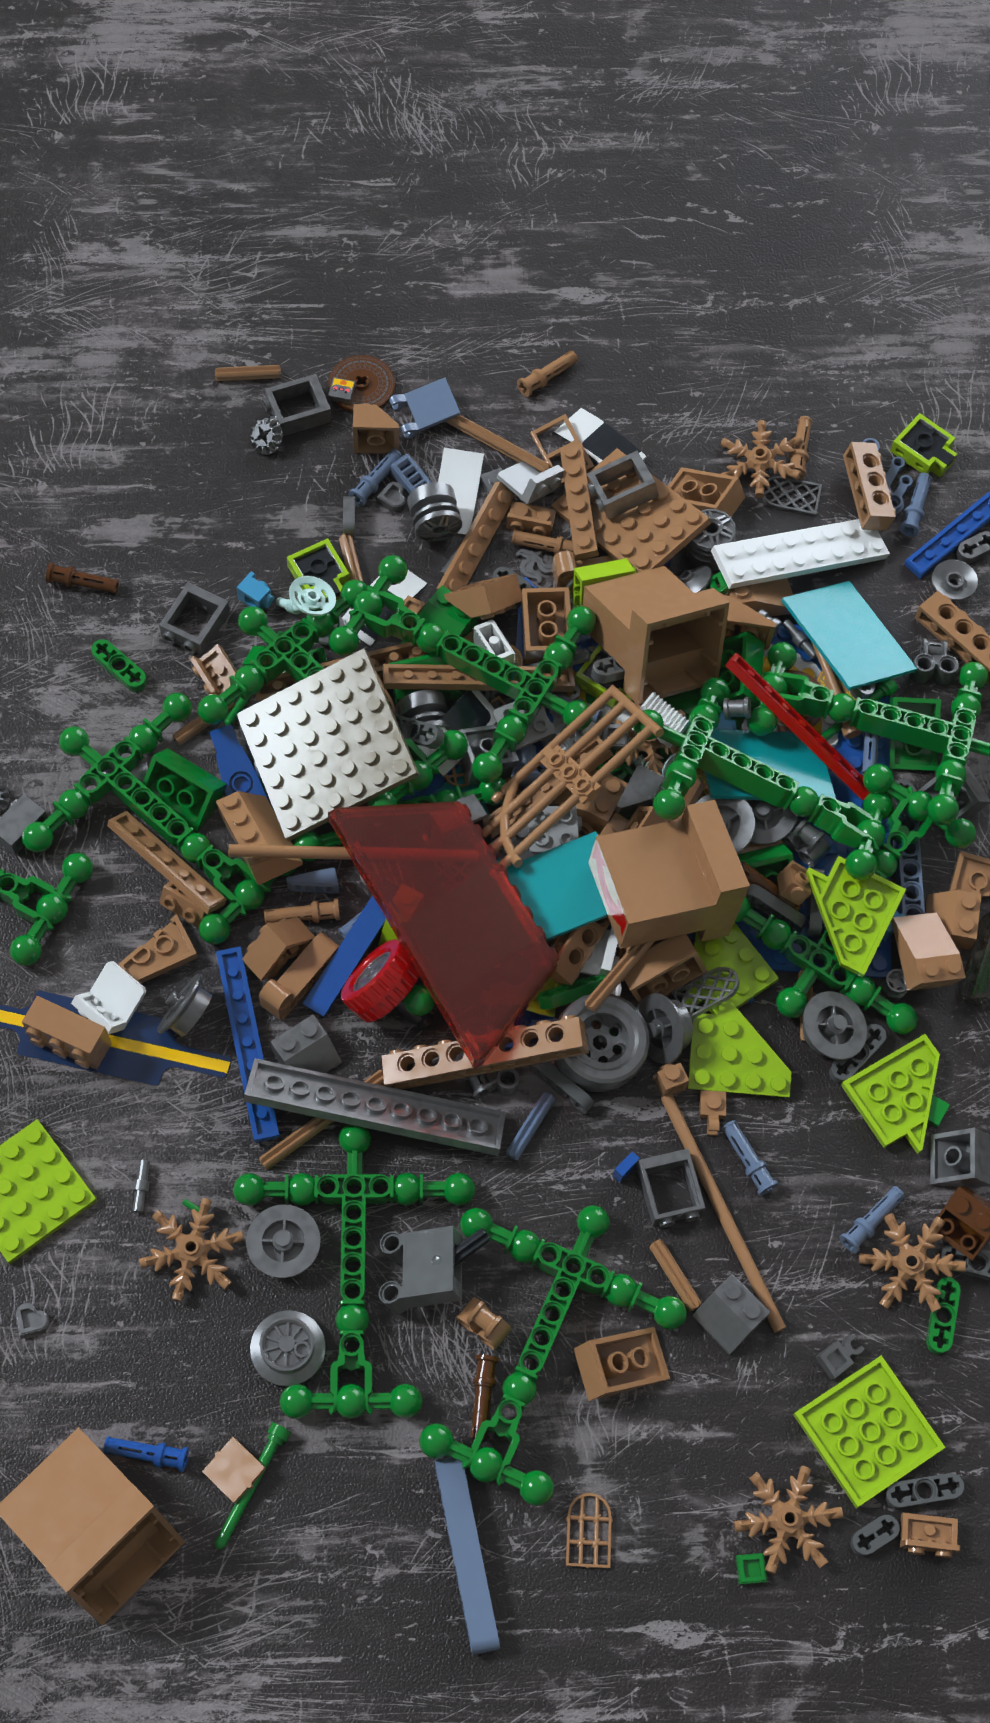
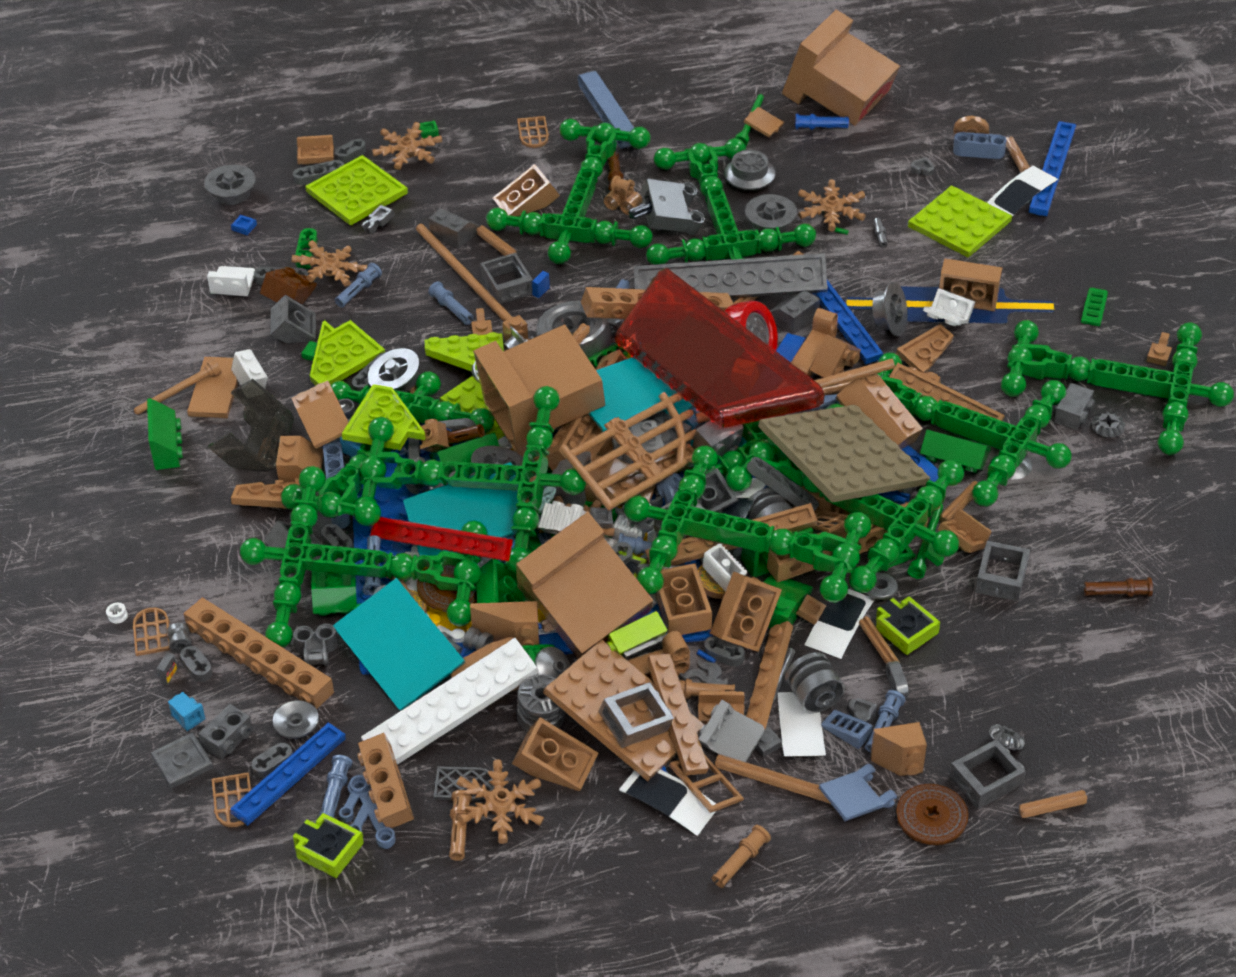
camera: 175 degrees right, 20 degrees down
green beam [91,639,147,692] -> none
dark azure brick [237,571,275,610] -> none
light aqua dish [276,576,336,616] -> none
flat silver tile [328,377,356,404] -> none
flat silver bush [723,697,751,720] -> none

